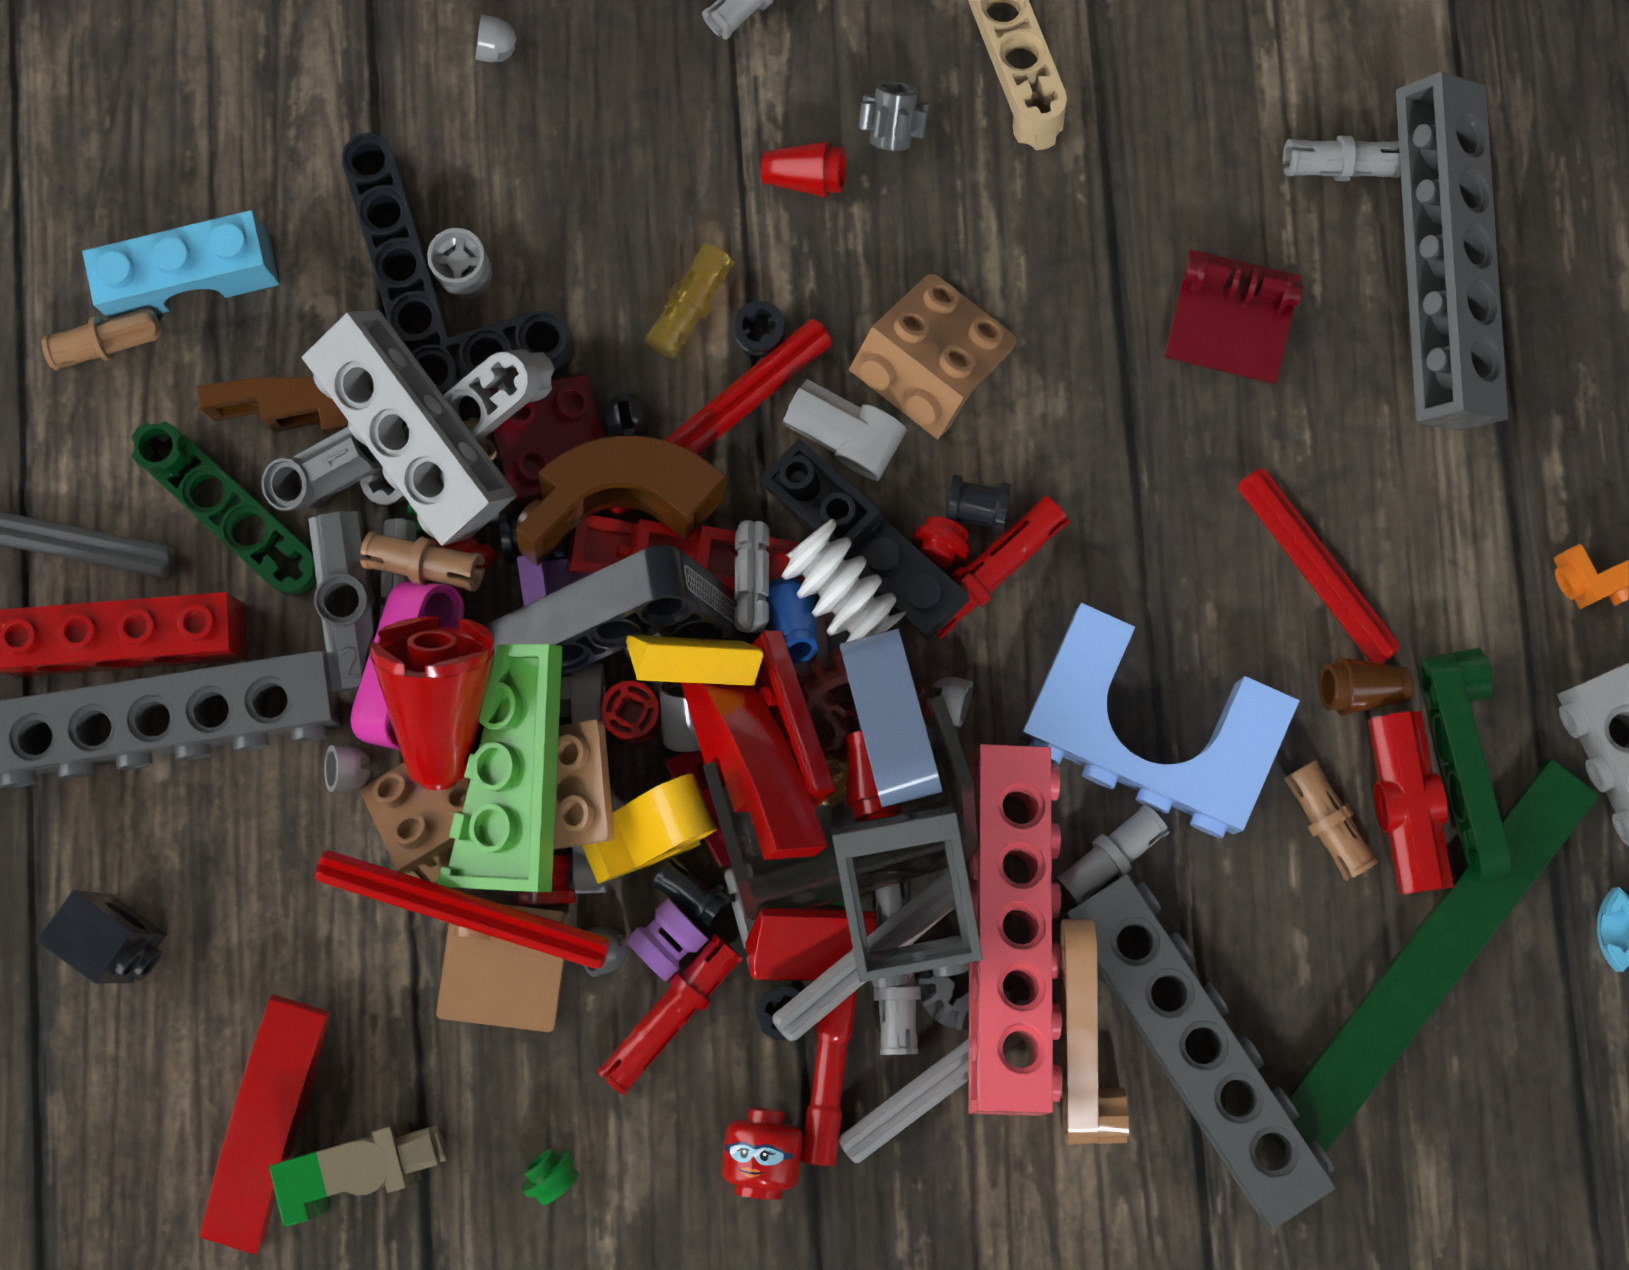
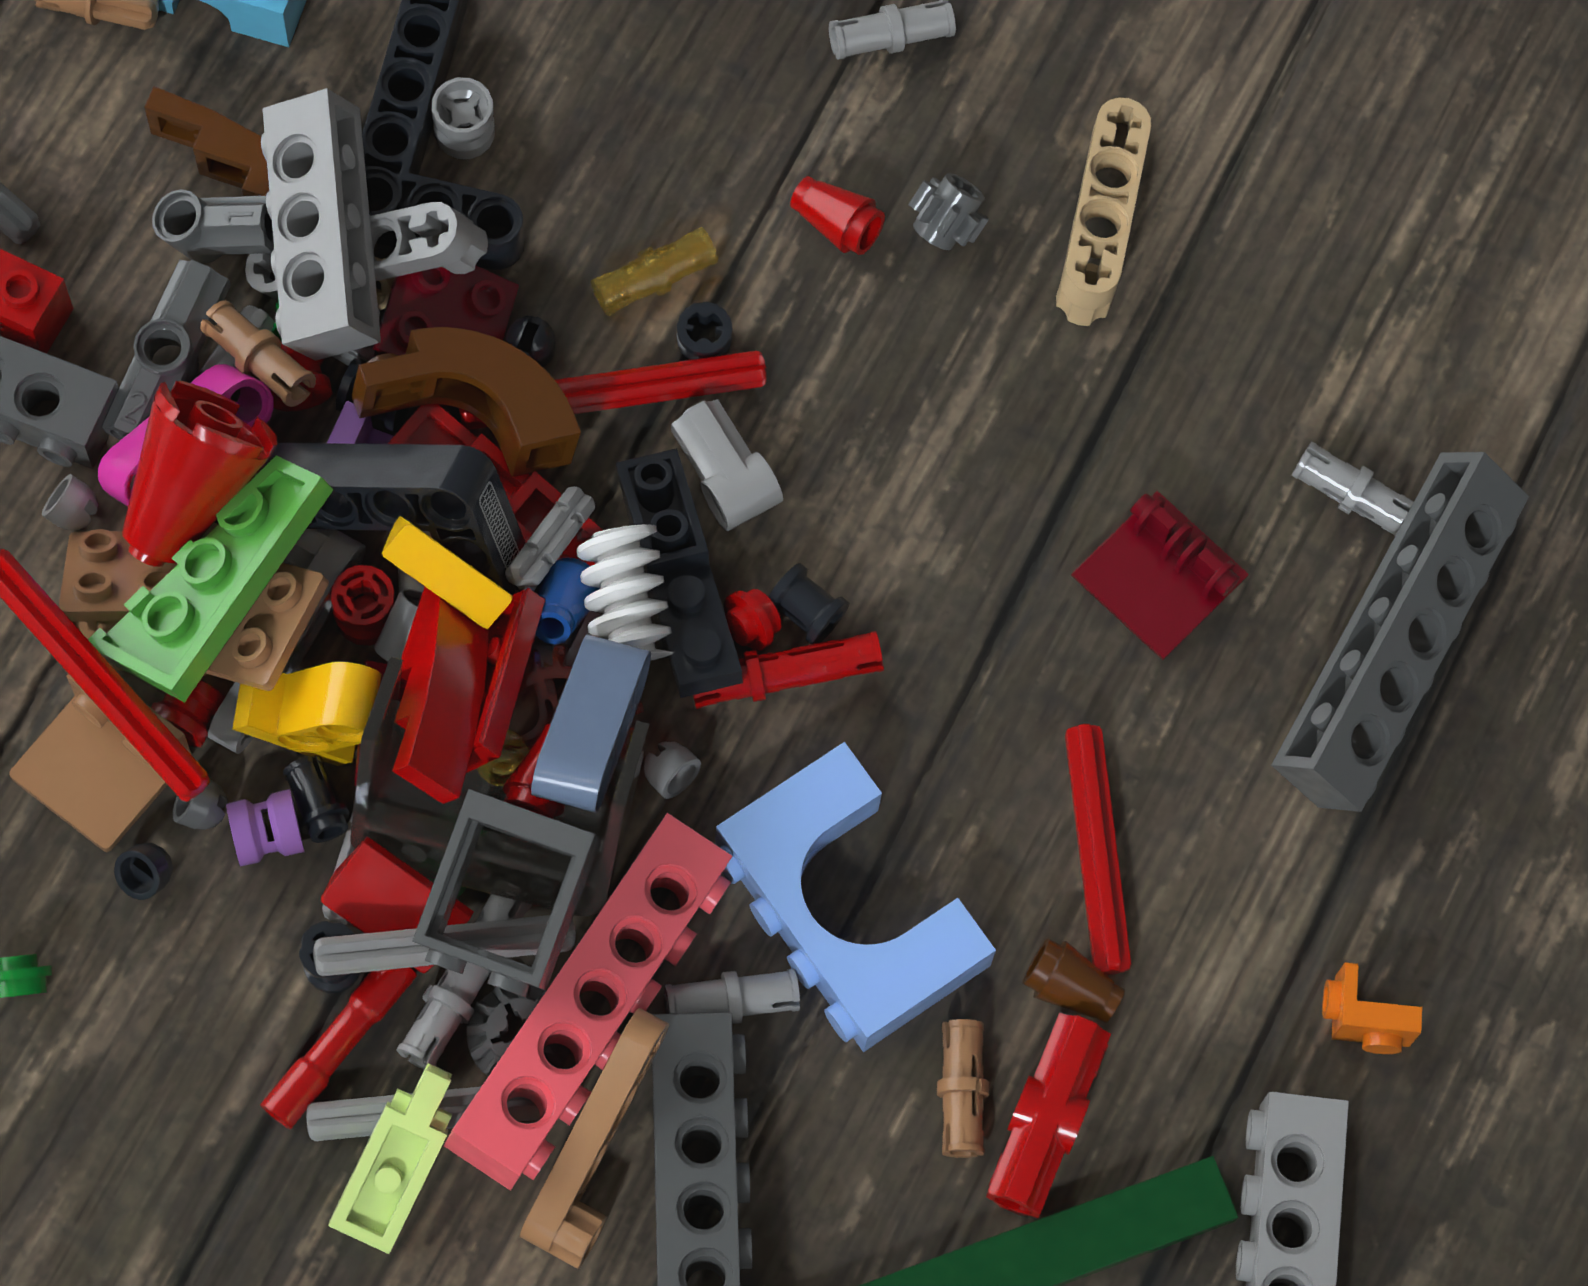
camera: 20 degrees right, 10 degrees down
dark green beam [131,421,317,596] -> none
red pin [597,934,744,1096] -> none
red head [721,1107,803,1200] -> none
medium nougat bracket [849,274,1017,440] -> none
dark green beam [1418,648,1511,881] -> none
none -> black hinge [114,843,173,900]
none -> yellowish green hinge [328,1063,452,1254]

